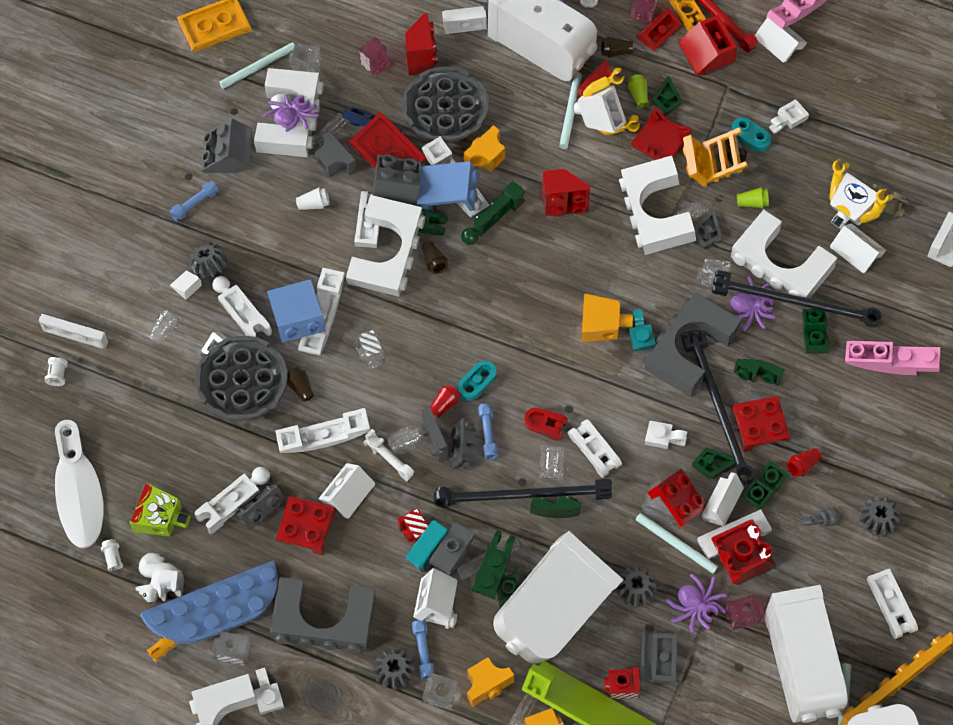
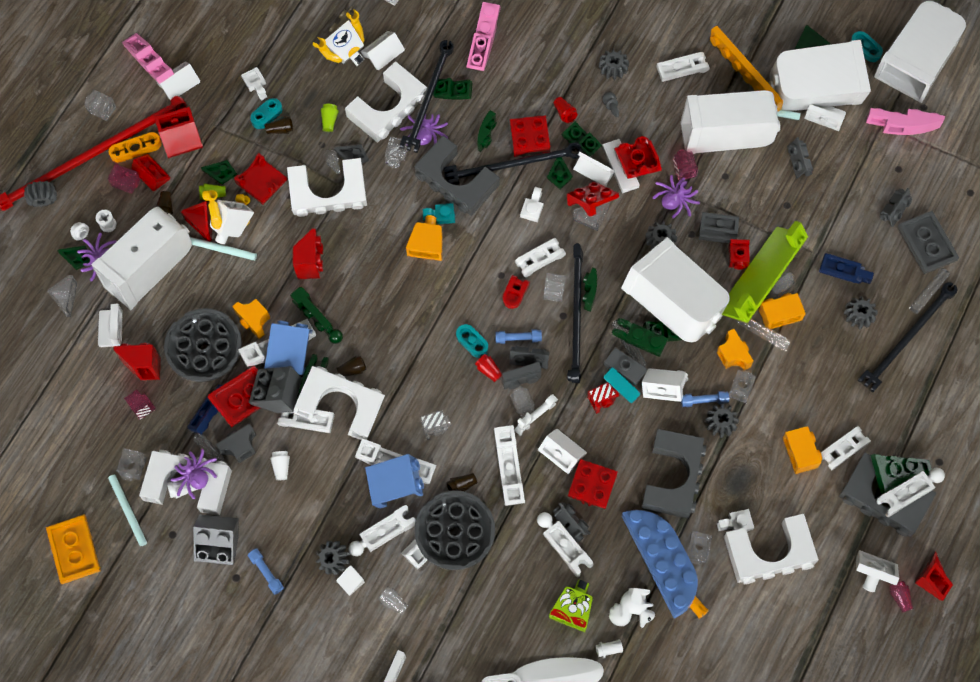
camera: 85 degrees left, 5 degrees up
light aqua bar [636,513,719,574] -> none
light orange plate [683,128,748,187] -> none

